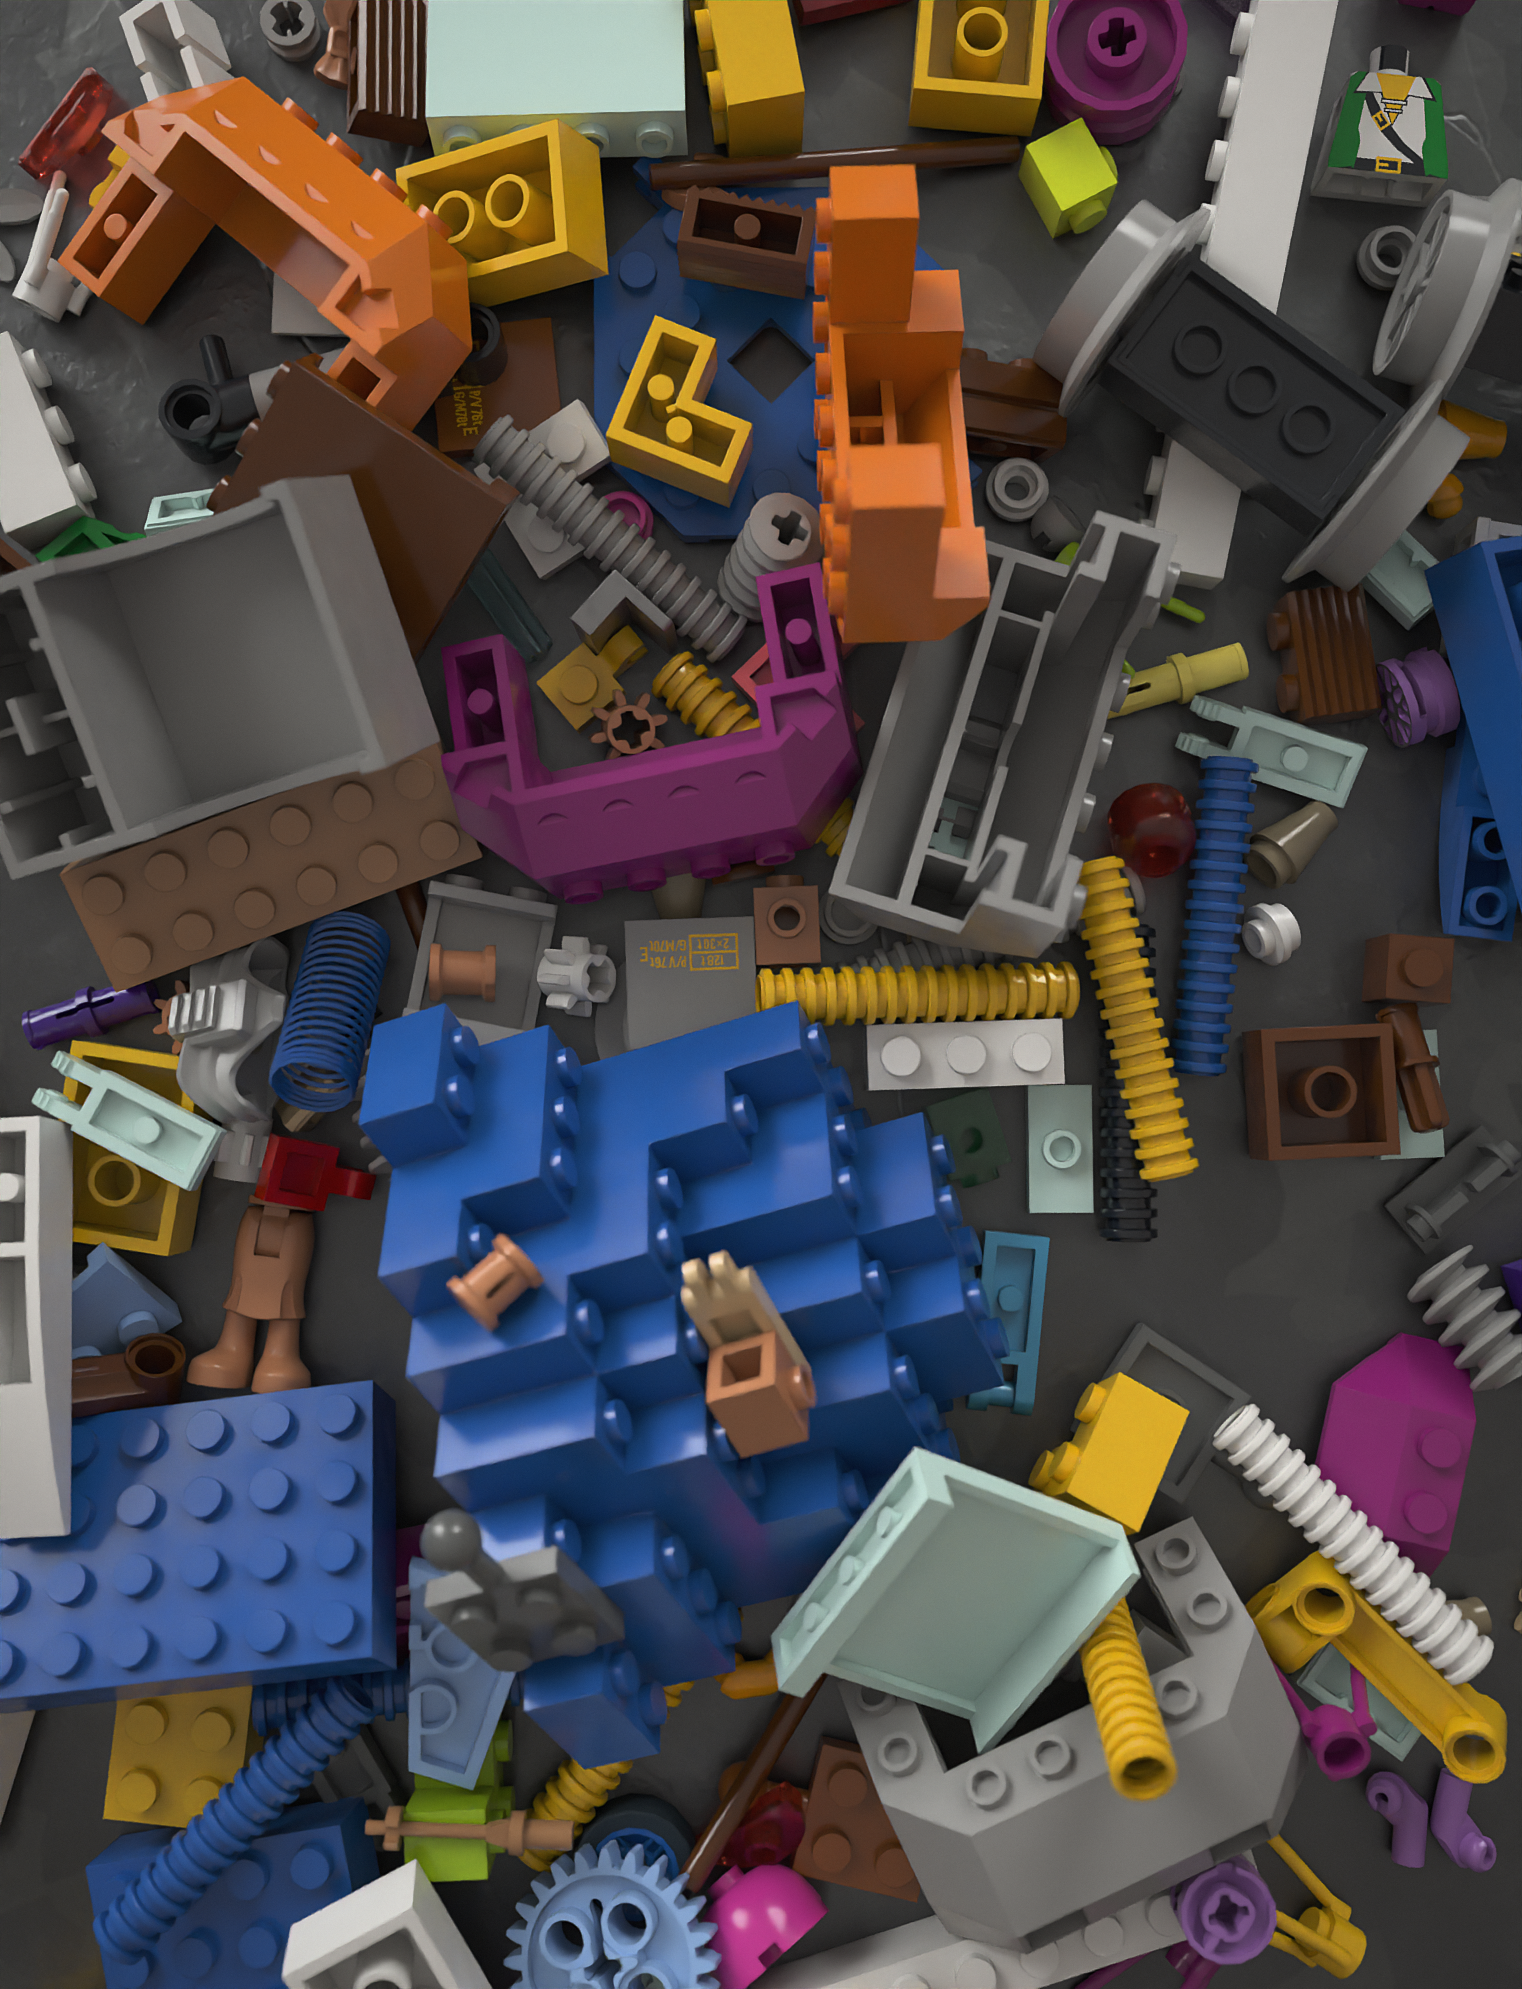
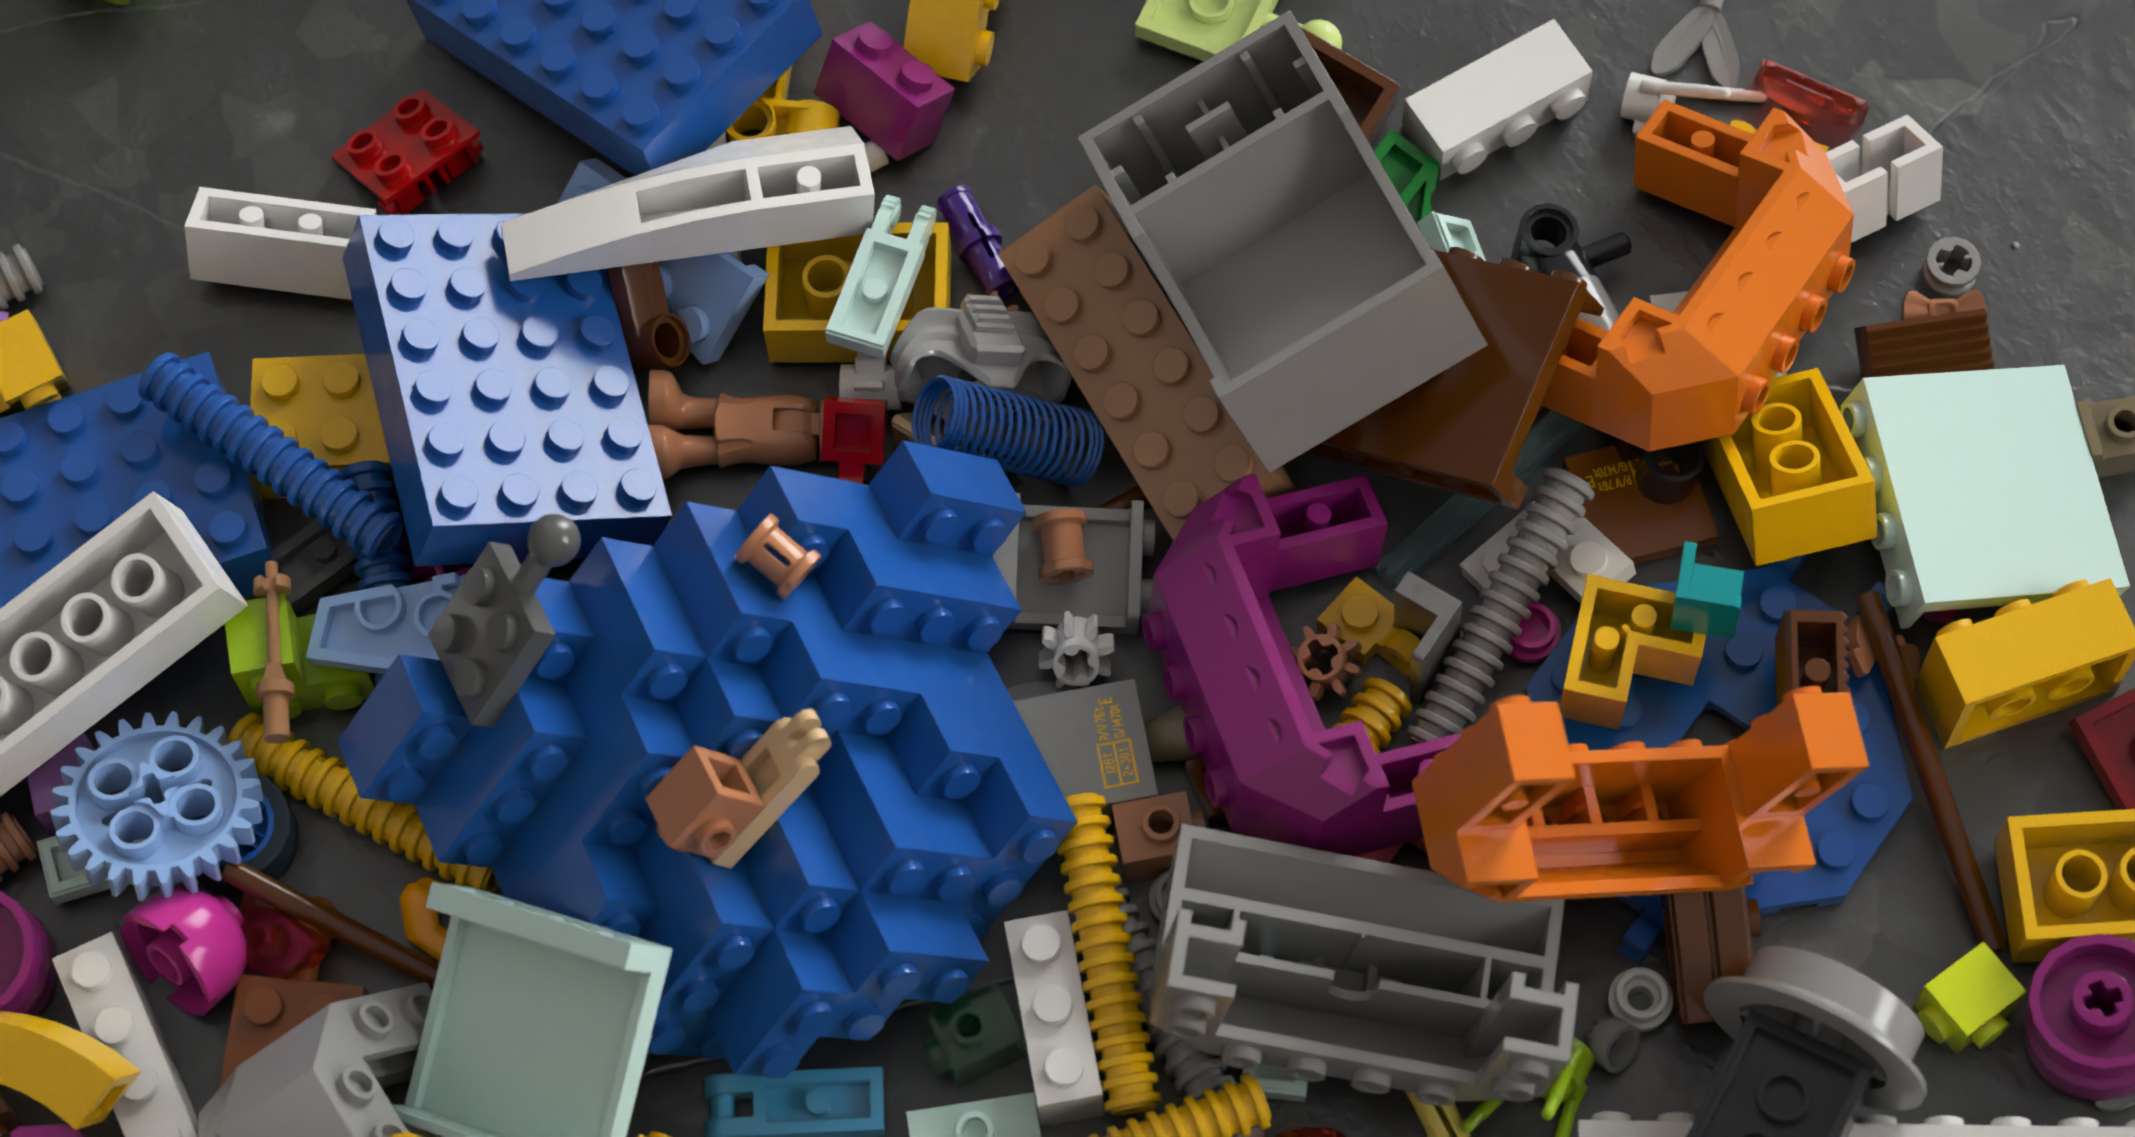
camera: 85 degrees right, 20 degrees down
none -> teal panel [1670,541,1744,639]

